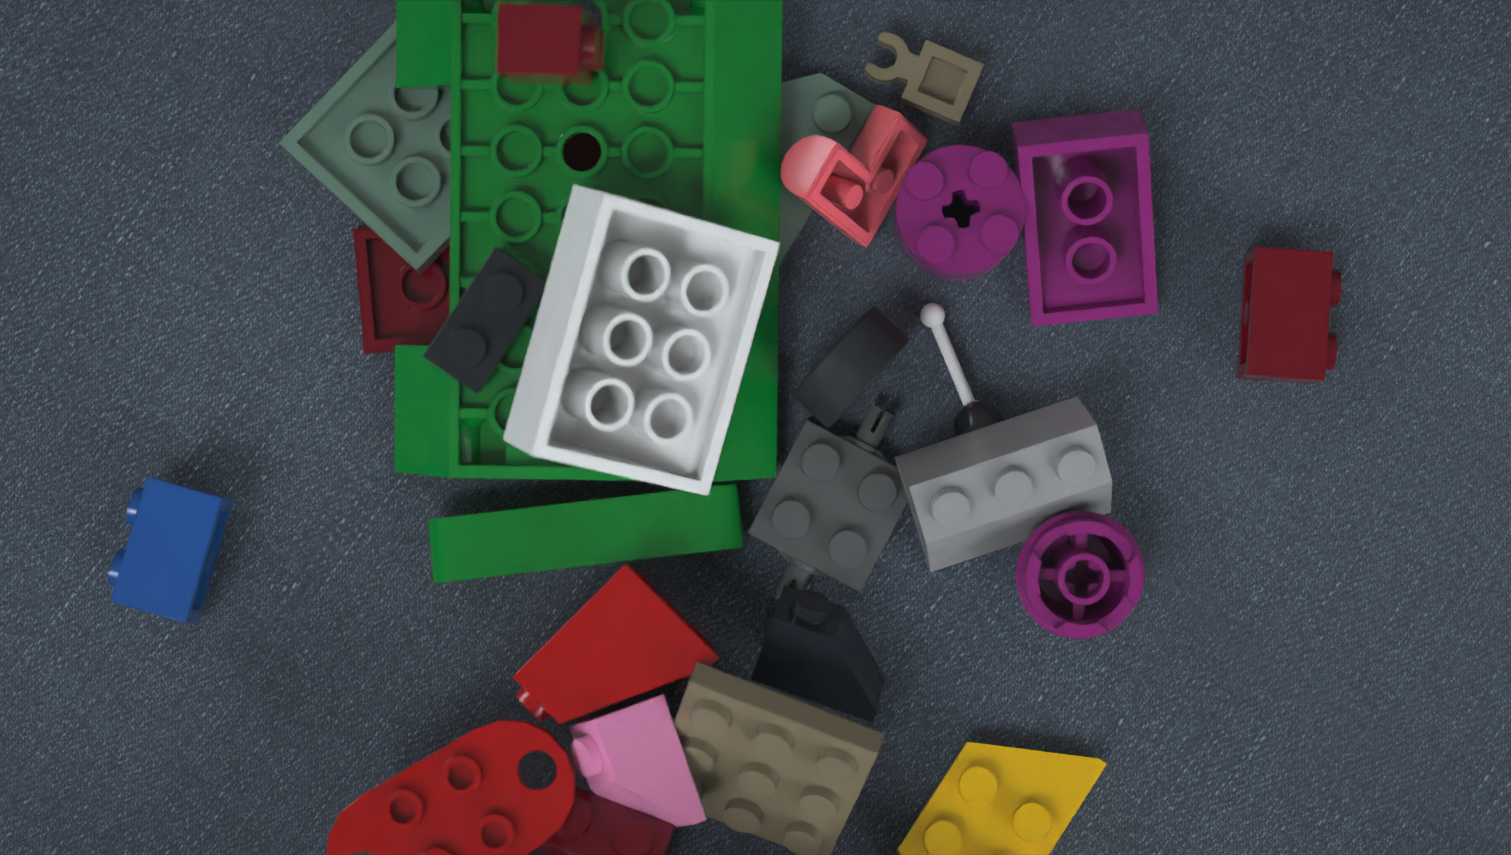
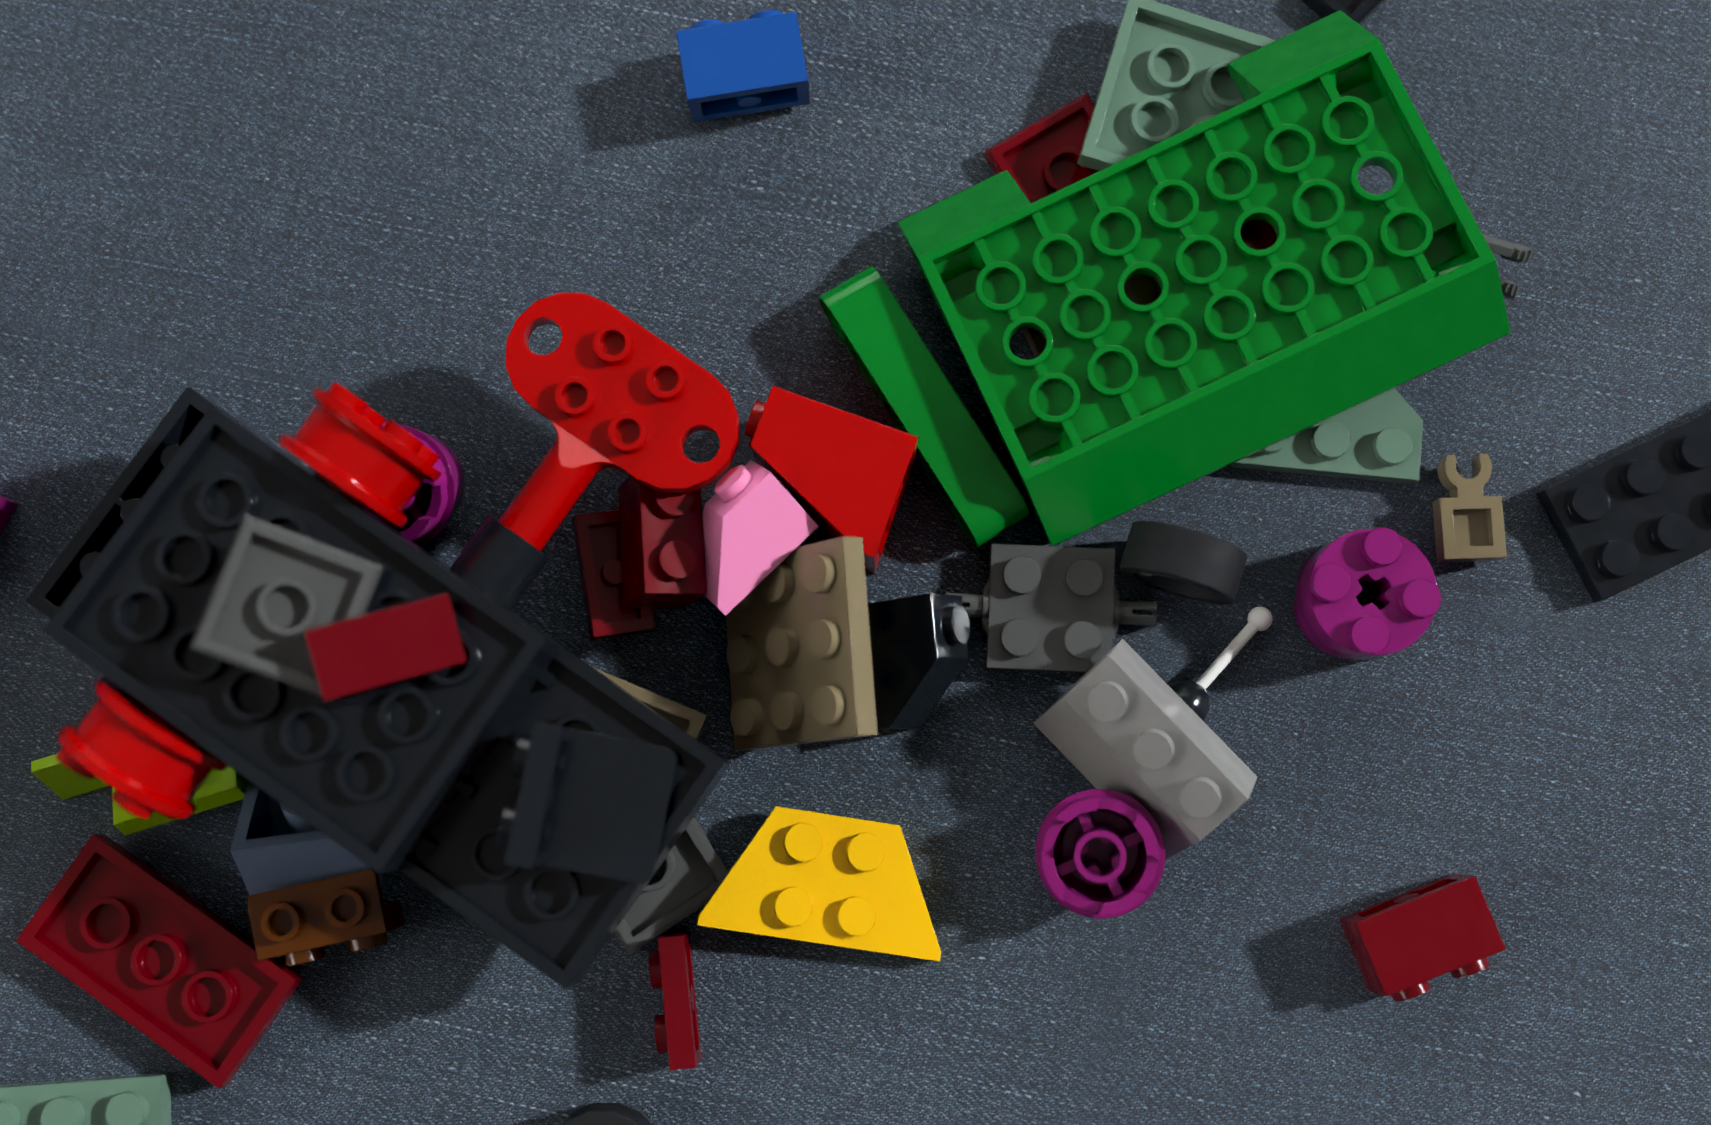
camera: 65 degrees right, 5 degrees down
black plate [423,247,547,394] -> none
dark red brick [496,3,605,86] -> none
white slope [503,184,780,496] -> none
coral brick [781,105,928,248] -> none
magenta slope [1011,109,1158,327] -> none

